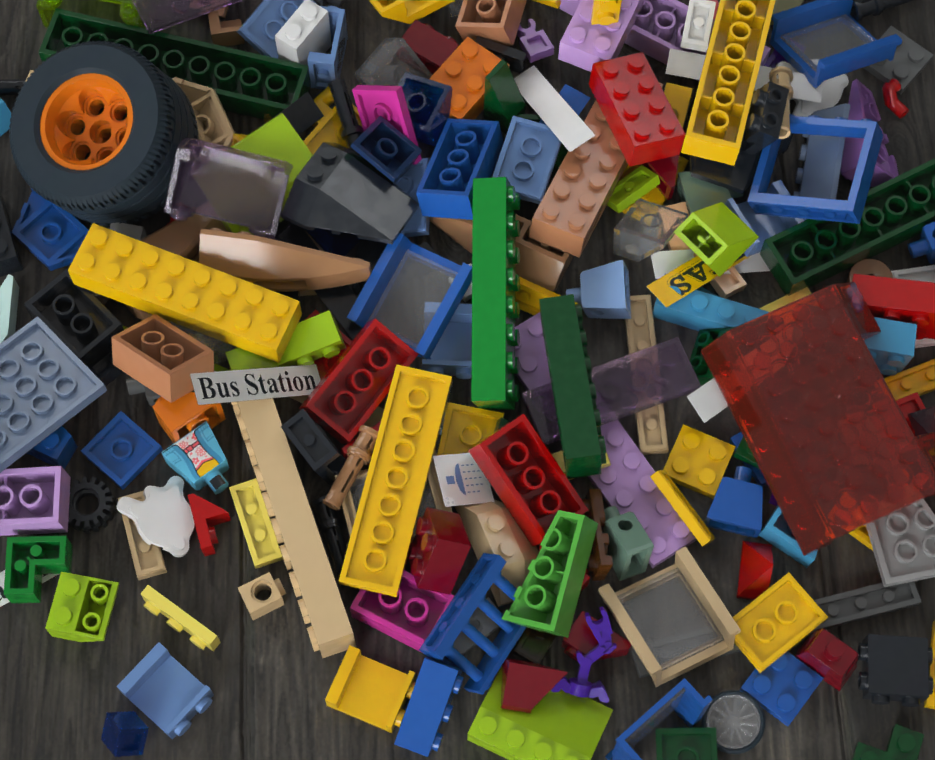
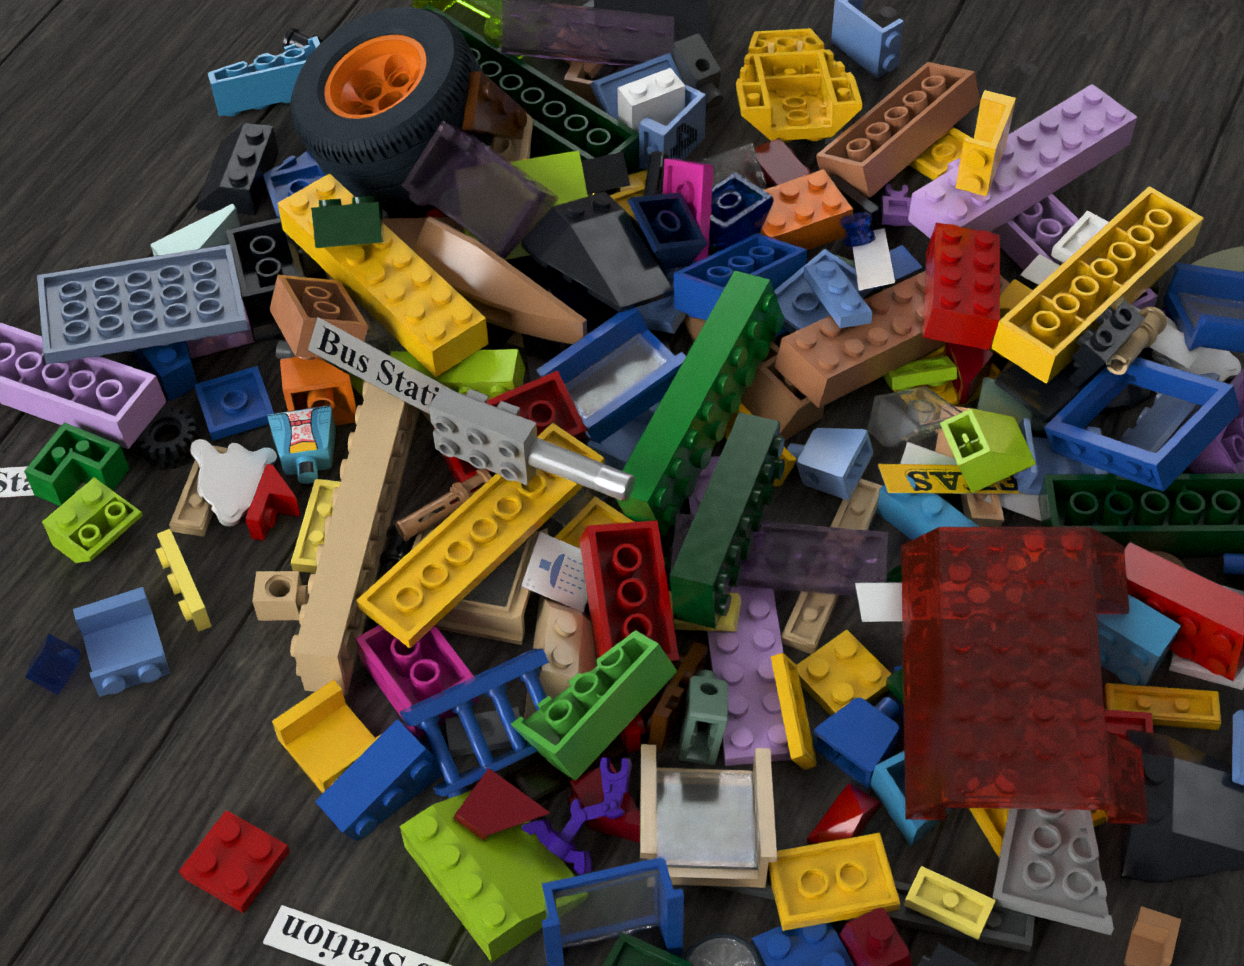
camera: 30 degrees right, 15 degrees down
black panel [281,409,346,485] -> none
dark red brick [407,507,471,595] -> none
dark green slope [484,59,526,134] -> none
none -> dark green slope [311,196,384,248]
none -> light grey piece [429,387,635,501]
none -> reddish brown wing [462,71,527,140]
none -> medium blue plate [804,261,872,328]
none -> clear blue wheel [840,212,876,247]
none -> light yellow plate [904,866,996,940]

